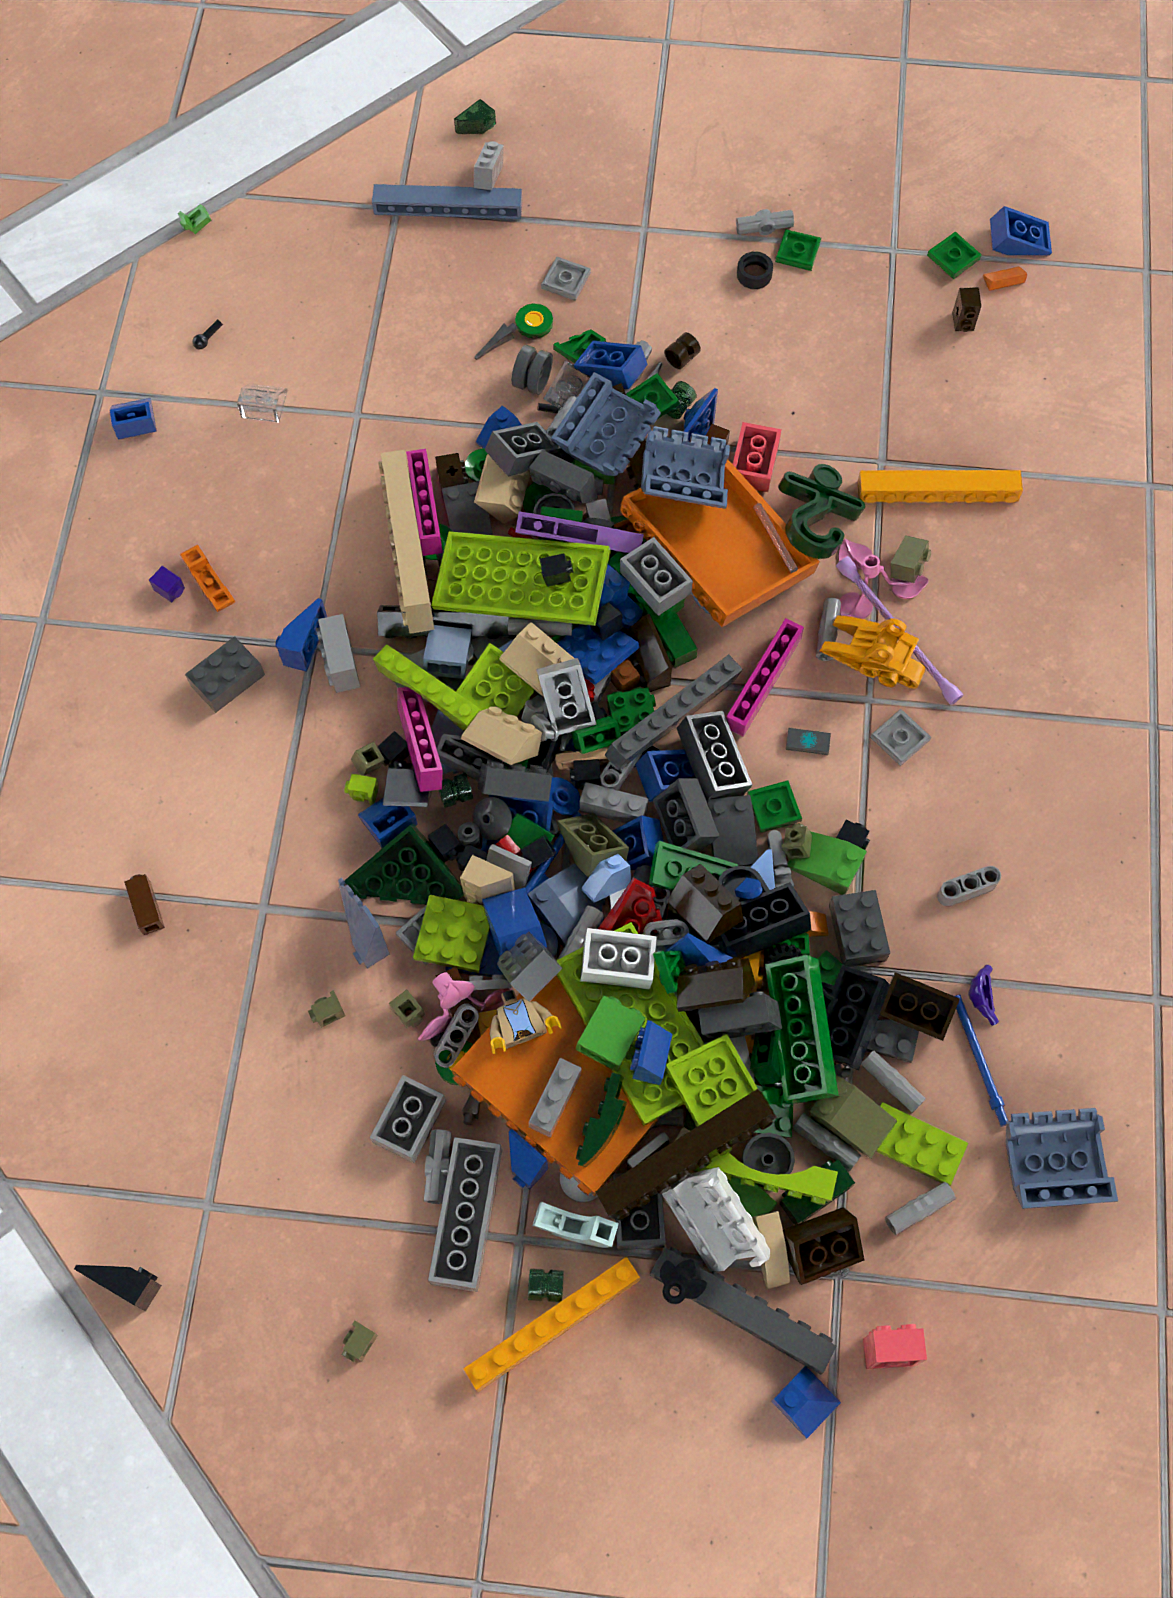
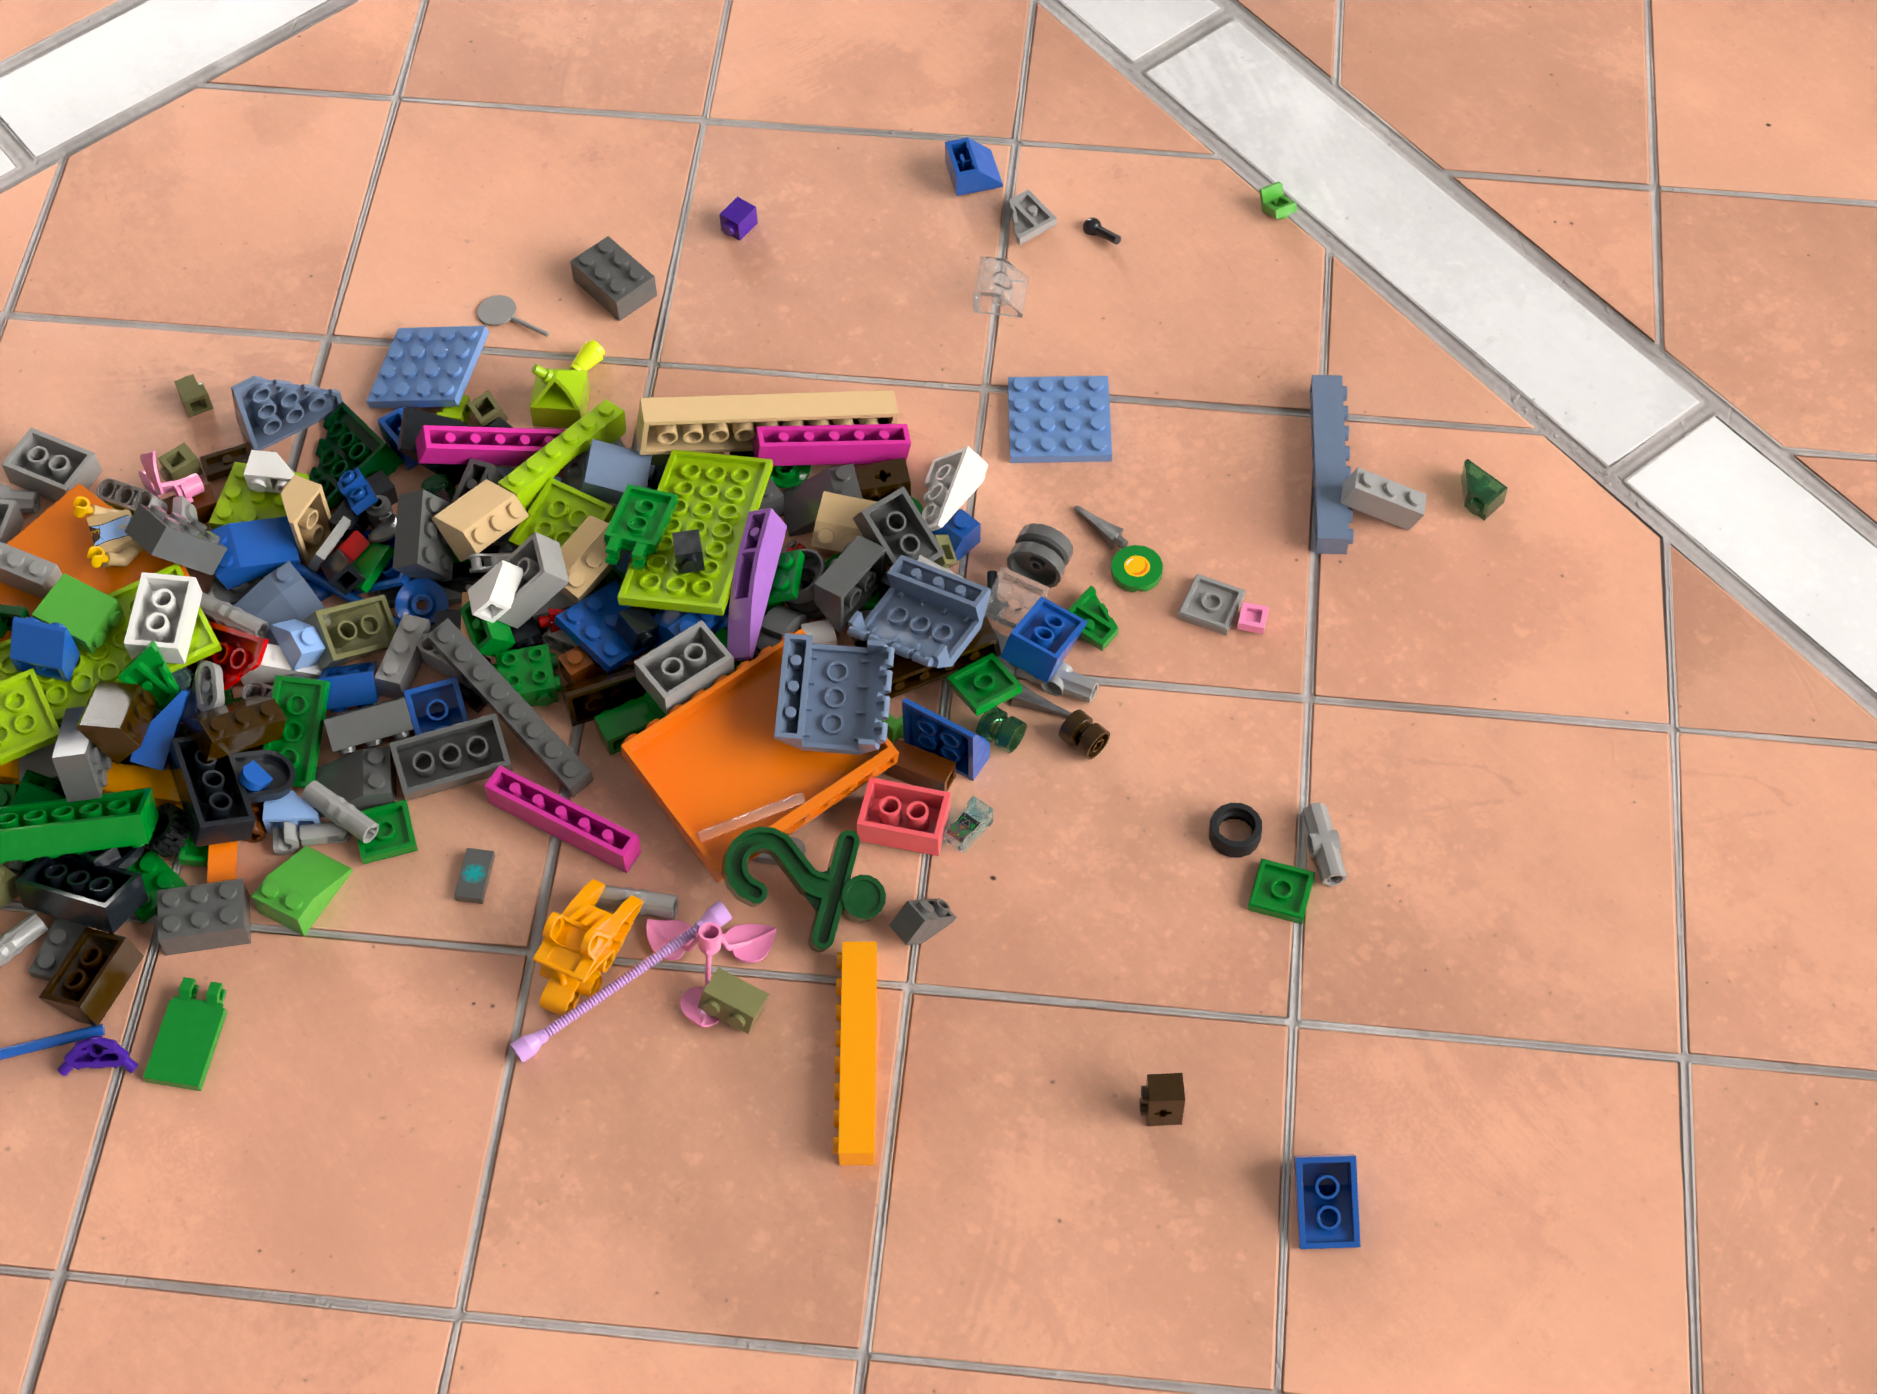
camera: 90 degrees right, 10 degrees down
reddish brown brick [124,874,165,935] -> none
orange slope [180,545,235,612] -> none
blue slope [275,598,327,672] -> none
light grey brick [316,614,360,693] -> none
olive brick [782,823,812,859] -> none
black brick [836,819,870,850] -> none
light grey tile [870,709,931,766] -> none
green plate [927,232,982,279] -> none
light grey beam [937,866,1001,906] -> none
orange slope [983,266,1027,291] -> none
none -> green tile [143,977,227,1091]
none -> dark brown plate [200,442,252,482]
none -> white slope [244,450,294,493]
none -> light grey axle [302,781,379,843]
none -> blue slope [337,467,378,516]
none -> medium blue plate [366,326,489,408]
none -> white slope [468,560,524,623]
none -> light grey piece [477,295,549,337]
none -> lime piece [529,364,590,428]
none -> neon yellow cone [569,340,605,371]
none -> green tile [604,484,678,571]
none -> dark grey slope [889,898,957,945]
none -> white wedge [922,446,988,532]
none -> clear light blue leg [943,796,993,853]
none -> medium blue plate [1008,376,1112,463]
none -> light grey wing [1009,189,1057,245]
none -> bright pink plate [1237,602,1269,634]

